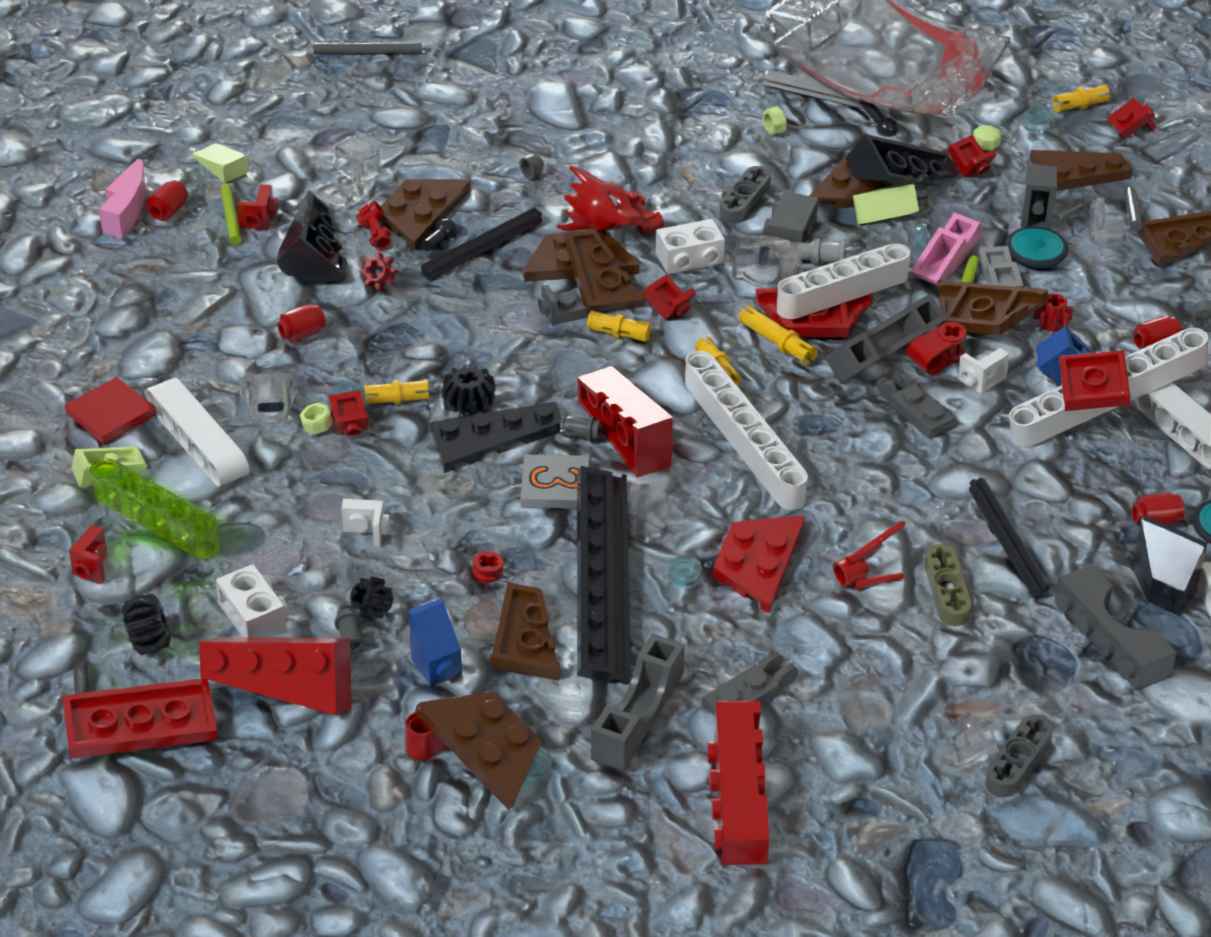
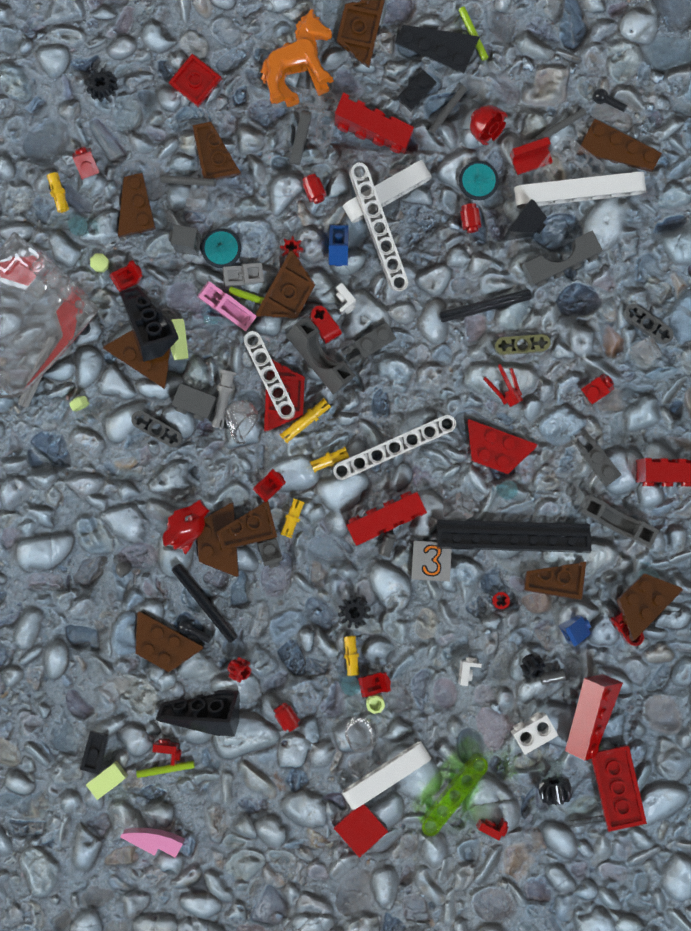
camera: 85 degrees left, 45 degrees up
yellowish green slope [72,446,147,487] -> none
red brick [146,180,188,221] -> none
red bar [356,201,391,250] -> none
black wing [430,401,563,473] -> none
red bar [627,191,664,235] -> none
white brick [656,219,725,274] -> none
red tile [1059,350,1131,411] -> none
none -> black plate [80,730,110,774]
none -> red bracket [581,373,615,404]

